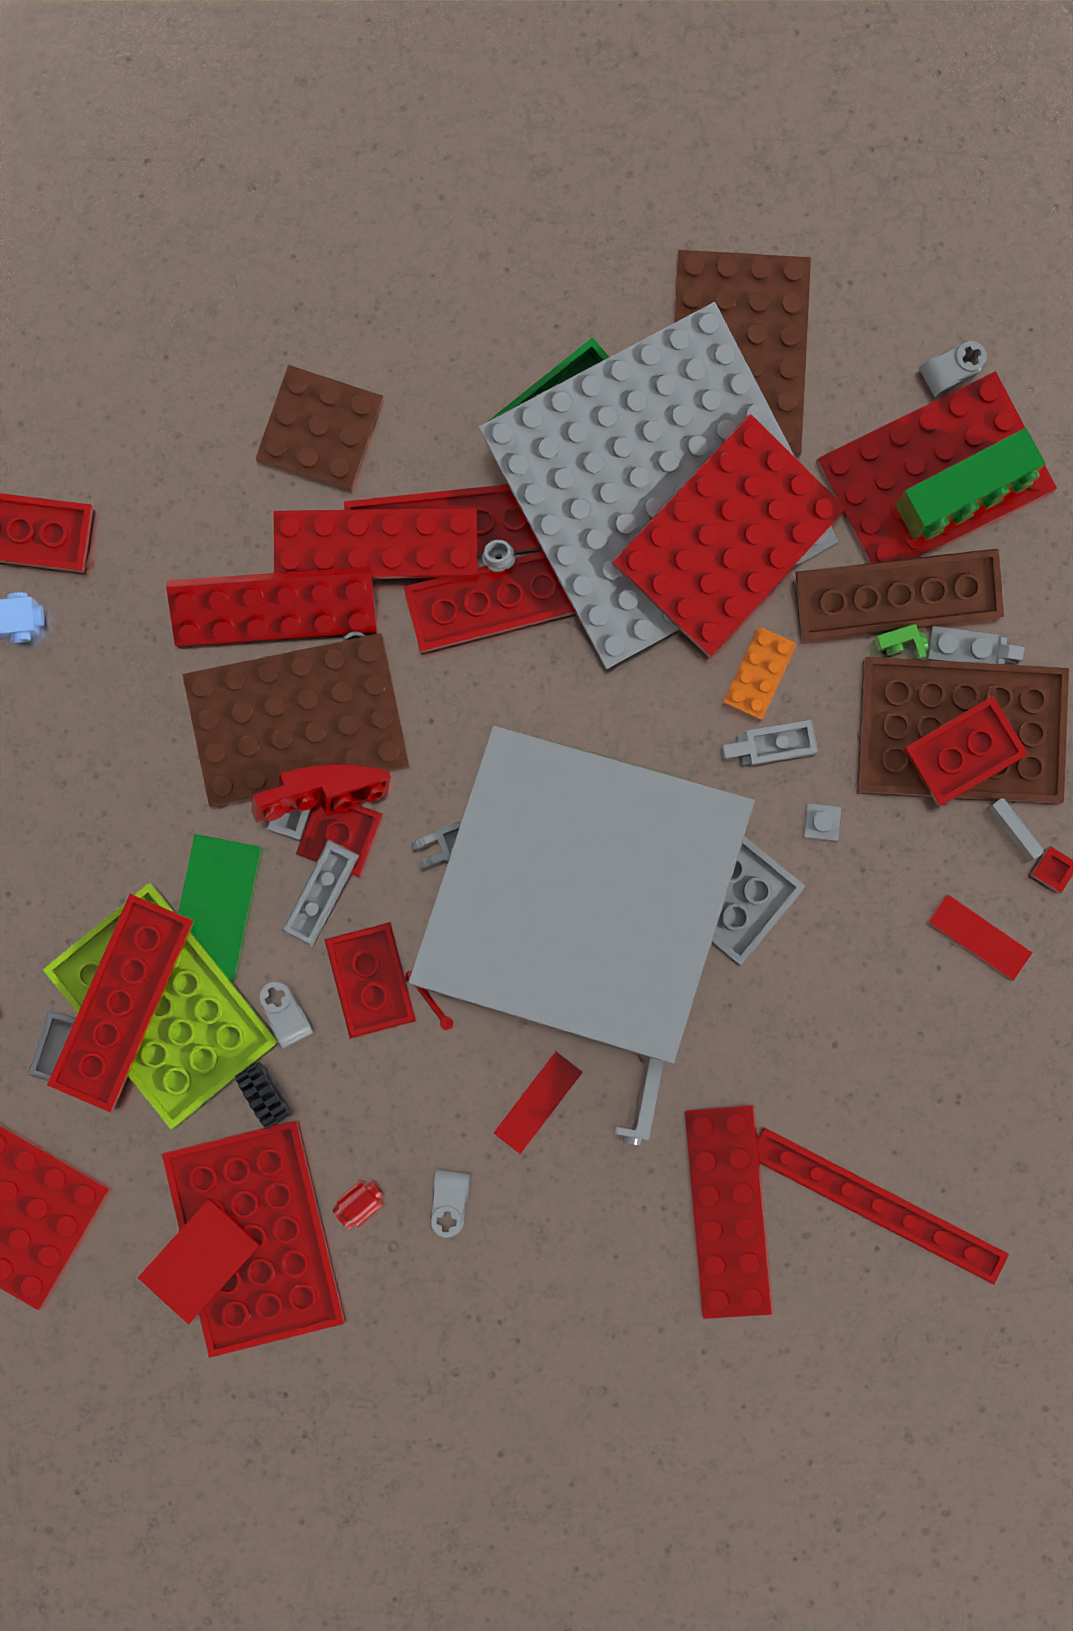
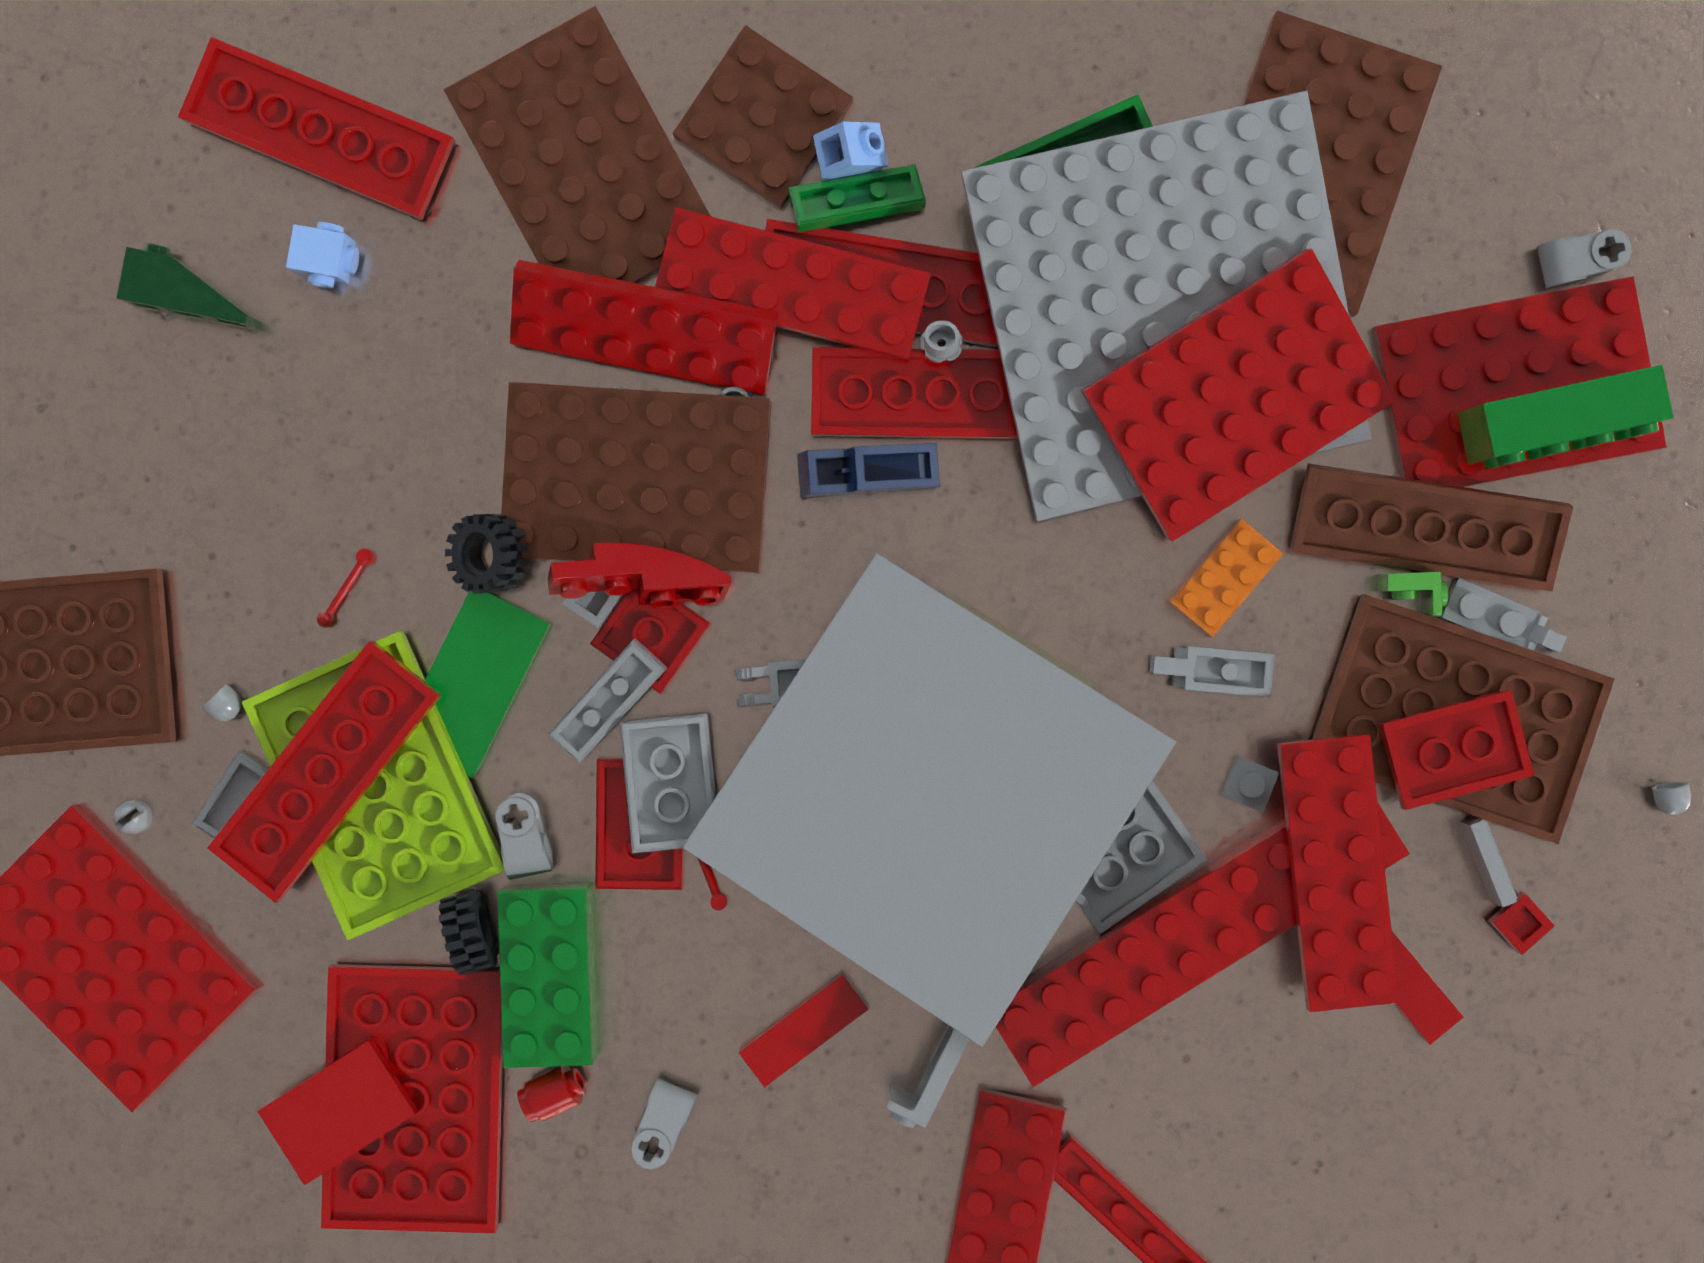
camera: 20 degrees right, 5 degrees up
none -> light grey hinge [202,683,241,721]
none -> red hinge [317,548,375,628]
none -> copper plate [443,6,710,284]
none -> black tyre [445,514,529,594]
none -> green brick [497,882,599,1068]
none -> light grey tile [620,713,716,853]
none -> green tile [788,164,926,233]
none -> dark blue slope [797,443,940,497]
none -> light blue brick [813,121,889,179]
none -> red brick [996,803,1410,1087]
none -> red plate [1277,734,1400,1012]

